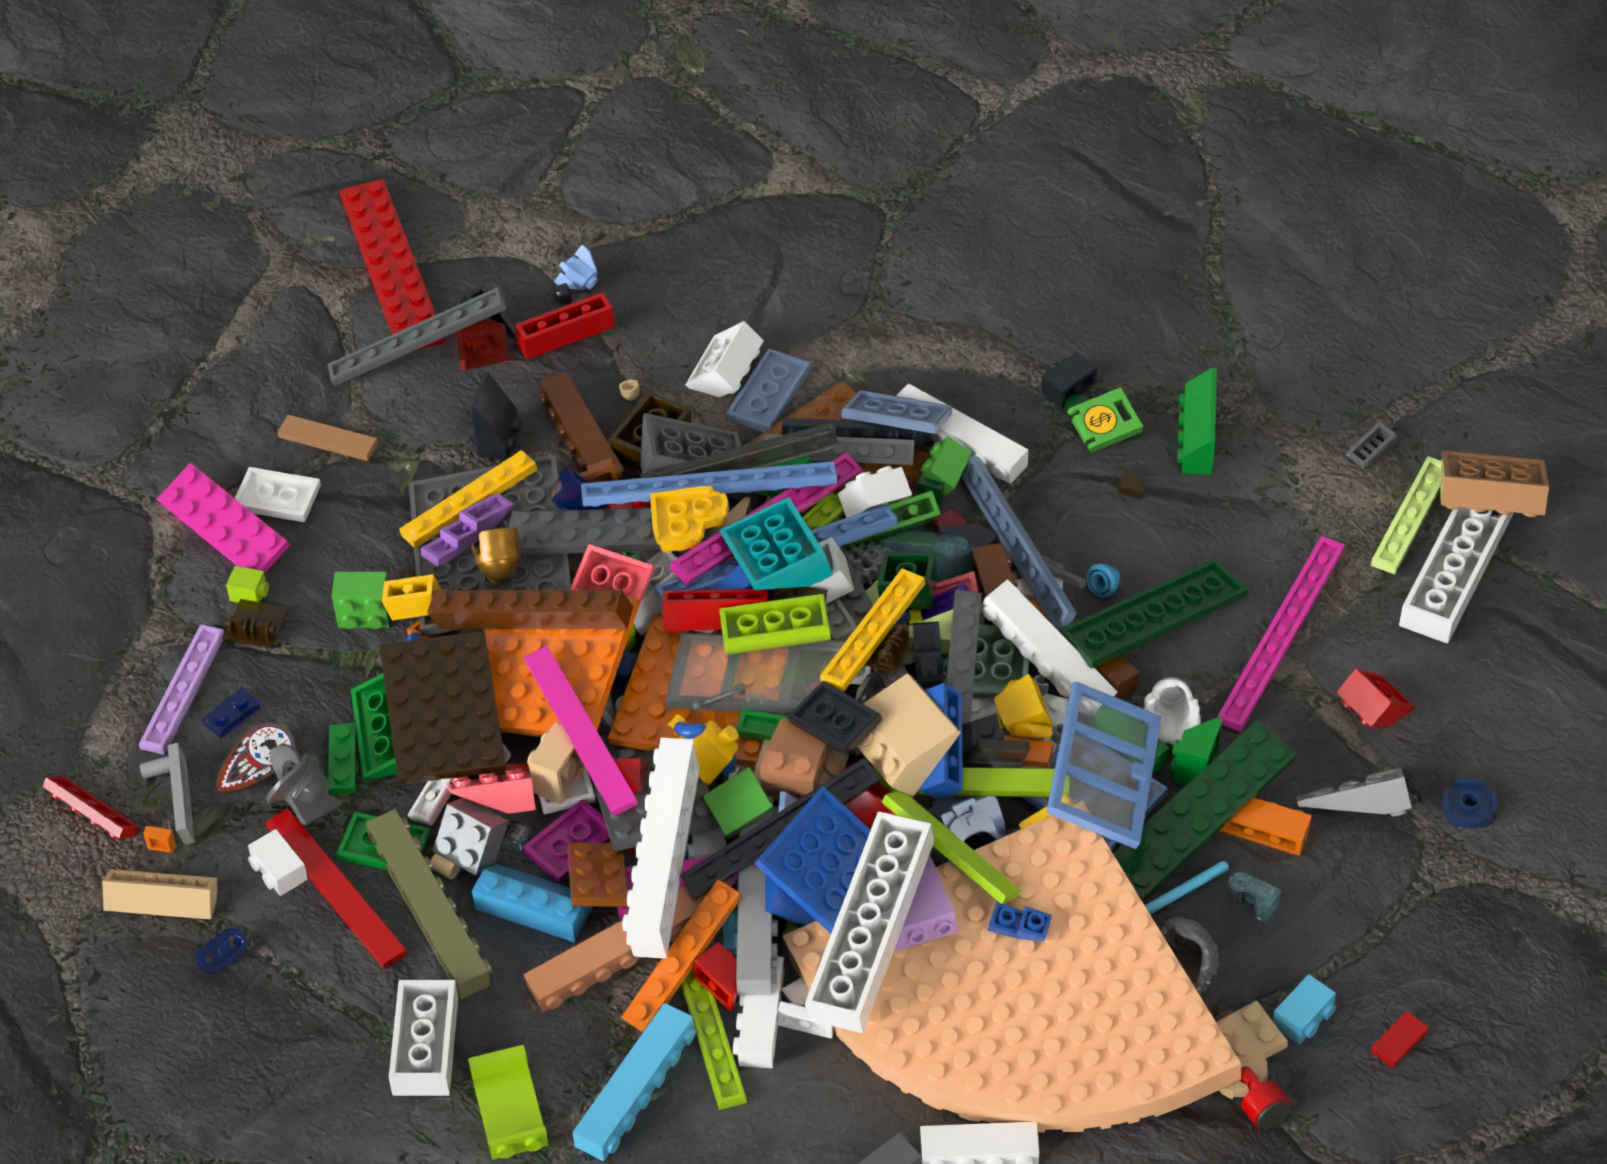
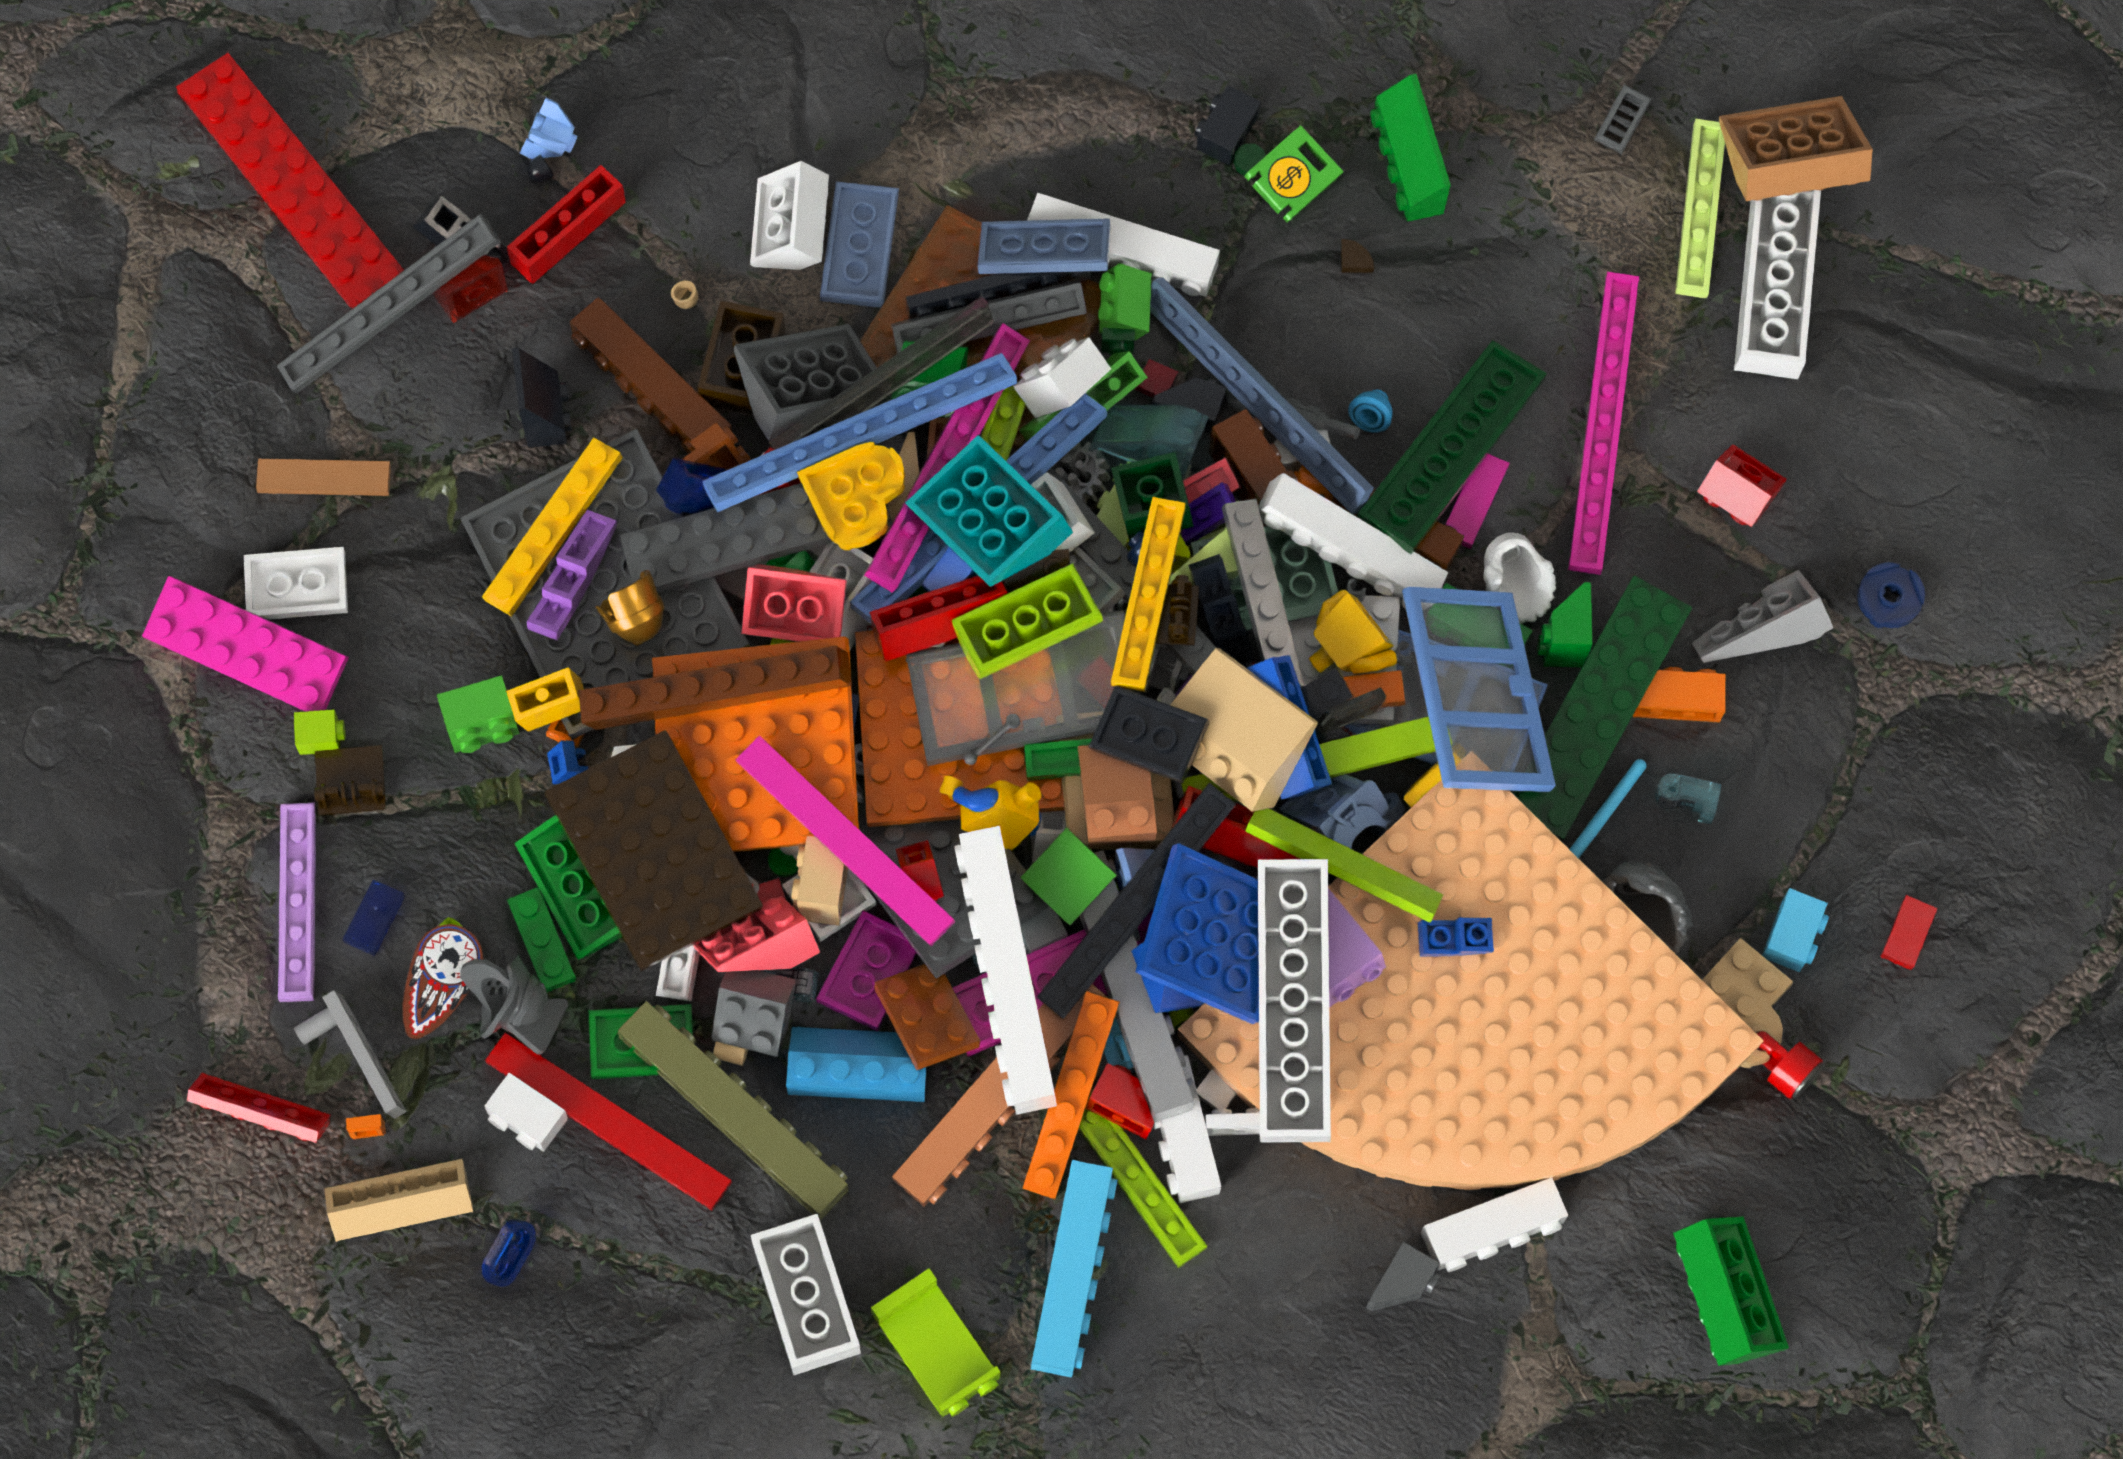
camera: 25 degrees left, 20 degrees up
none -> dark pink tile [1446,454,1510,549]

